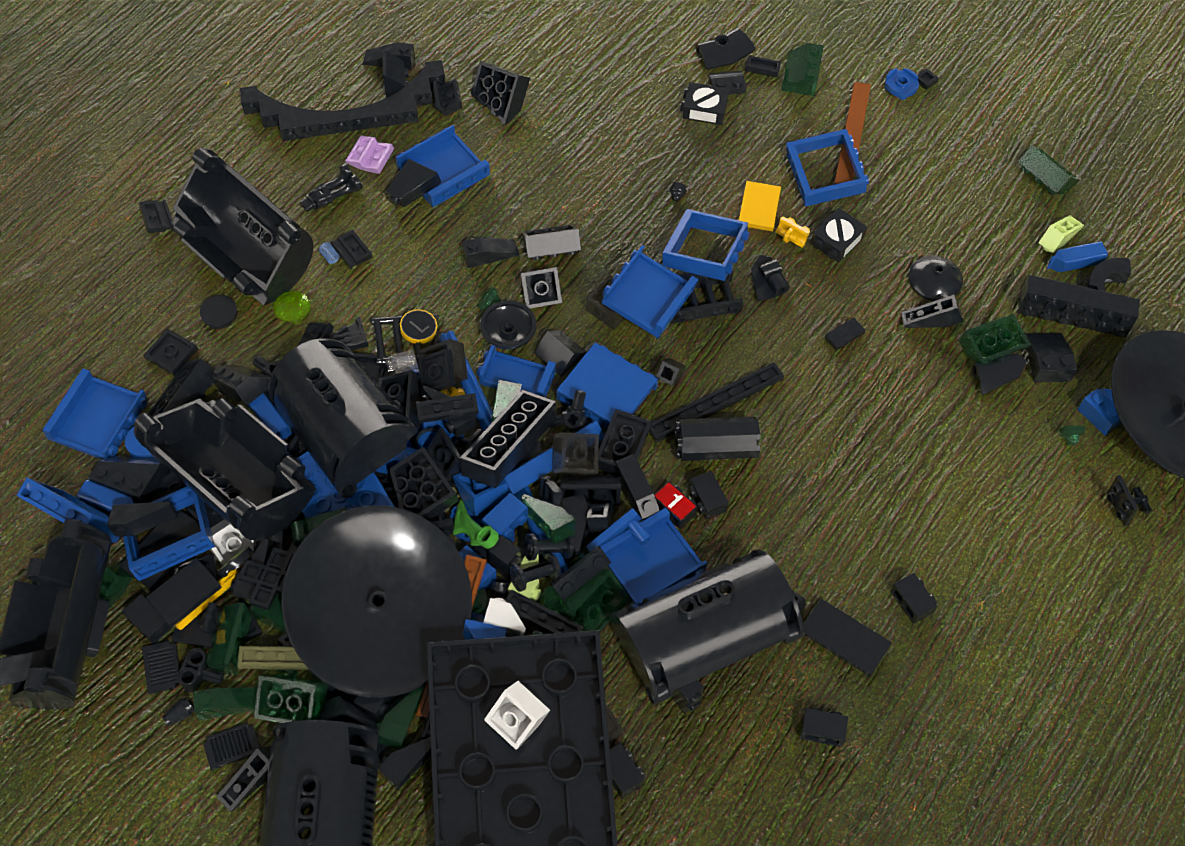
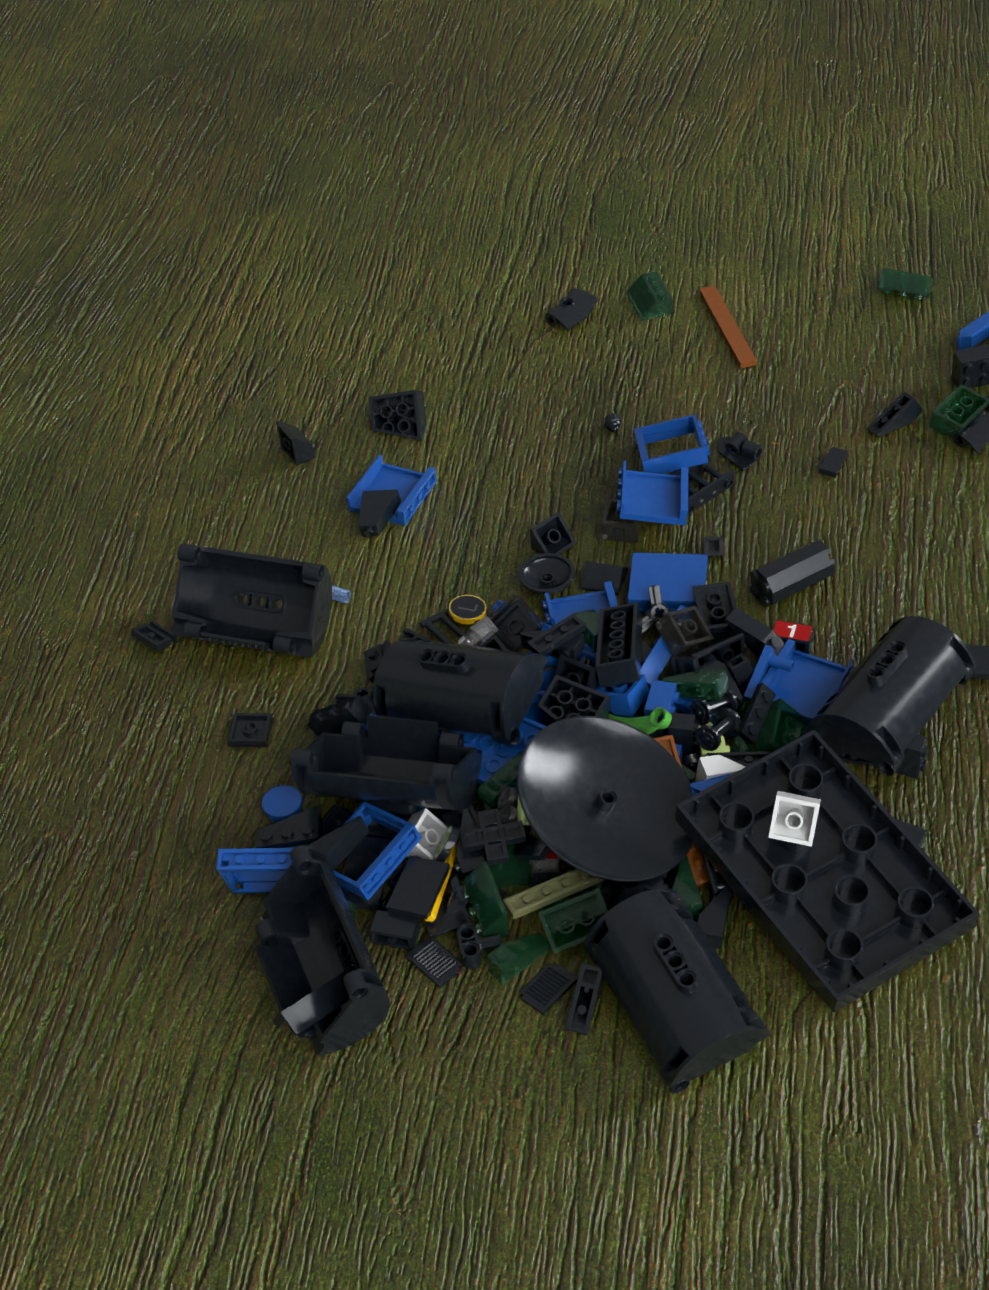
camera: 20 degrees left, 15 degrees down
blue panel [43,369,148,460] -> none
black slope [148,359,214,417] -> none
black cone [162,697,196,727] -> none
black tile [200,295,238,329] -> none
black arch [240,60,445,141] -> none
clear neon green dish [273,291,310,324] -> none
black piece [300,163,363,212] -> none
black plate [331,230,373,270] -> none
lavender slope [346,136,394,174] -> none
black slope [363,42,415,71] -> none
black bracket [432,79,462,116] -> none
black slope [462,237,519,268] -> none
clear green tile [476,287,501,310] -> none
slope [521,224,581,260] -> none
black tile [649,363,784,443] -> none
black brick [680,82,729,125] -> none
black brick [688,471,729,520] -> none
black plate [709,71,747,95] -> none
yellow tile [739,181,781,232] -> none
black tile [745,55,781,78] -> none
yellow hips [775,217,810,248] -> none
blue window [786,129,869,207] -> none
black brick [810,208,867,263] -> none
blue plate [884,68,919,100] -> none
black dish [908,255,963,301] -> none
black tile [917,68,939,90] -> none
yellowish green slope [1039,215,1084,253] -> none

